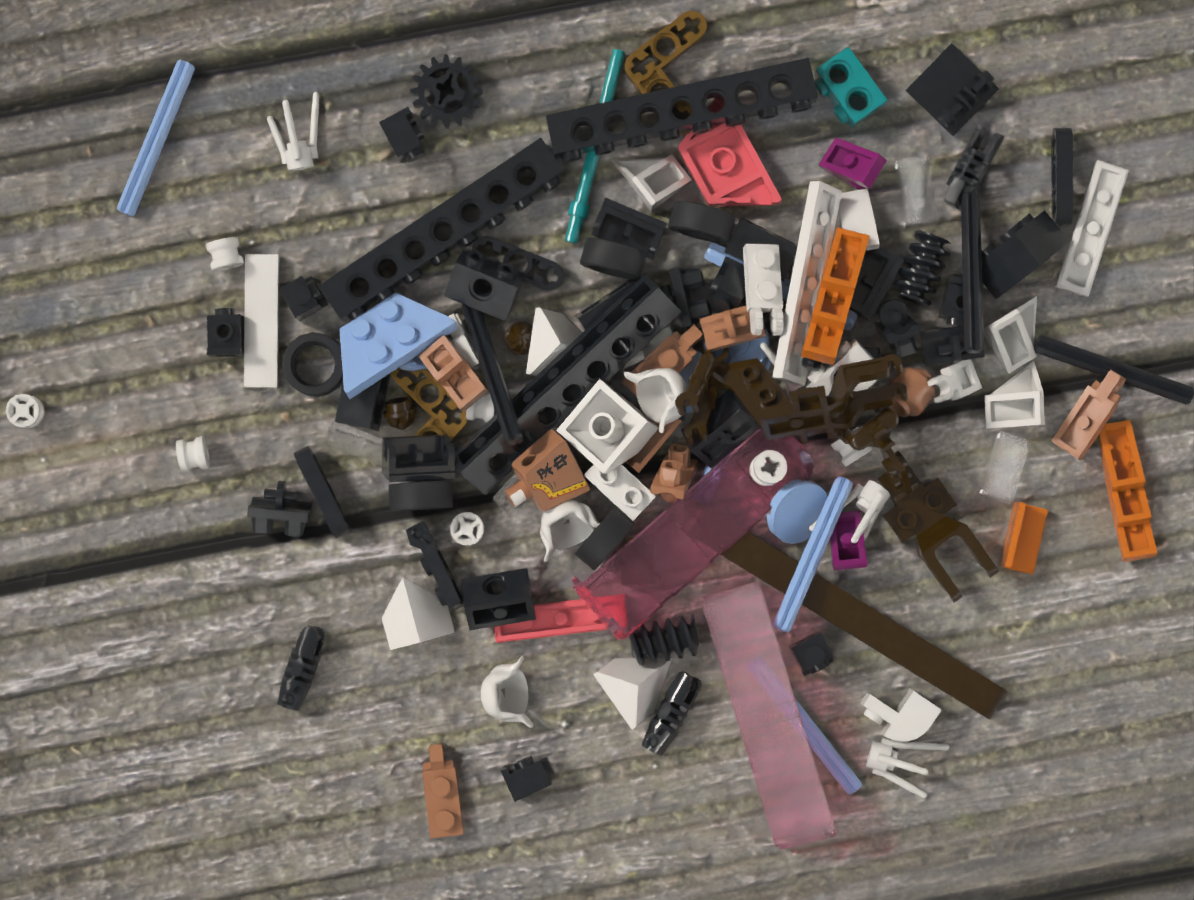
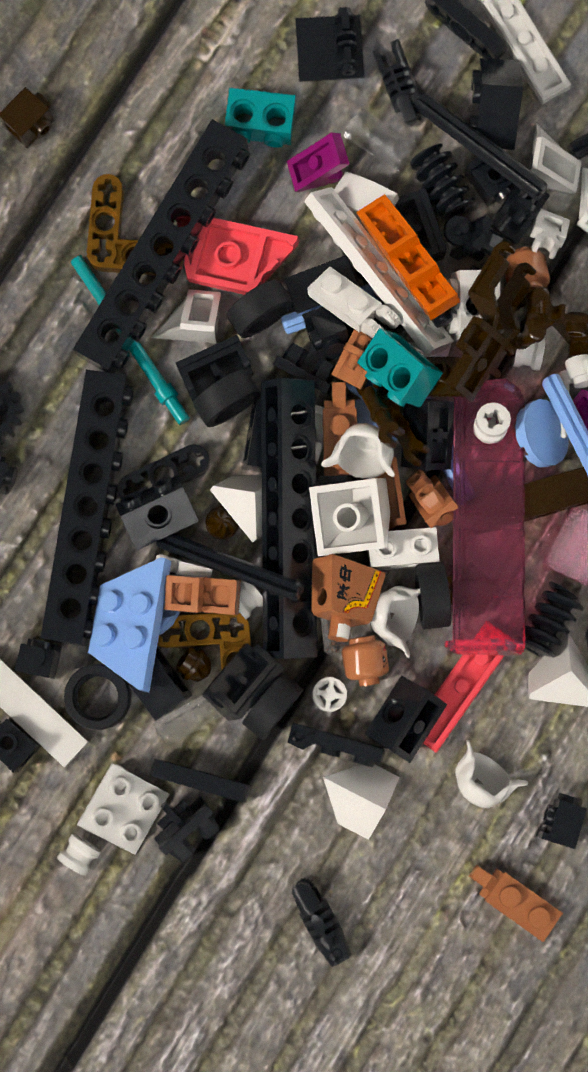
camera: 50 degrees left, 5 degrees down
none -> white hinge [77,763,169,855]
none -> nougat head [342,635,390,687]
none -> teal brick [357,328,443,407]

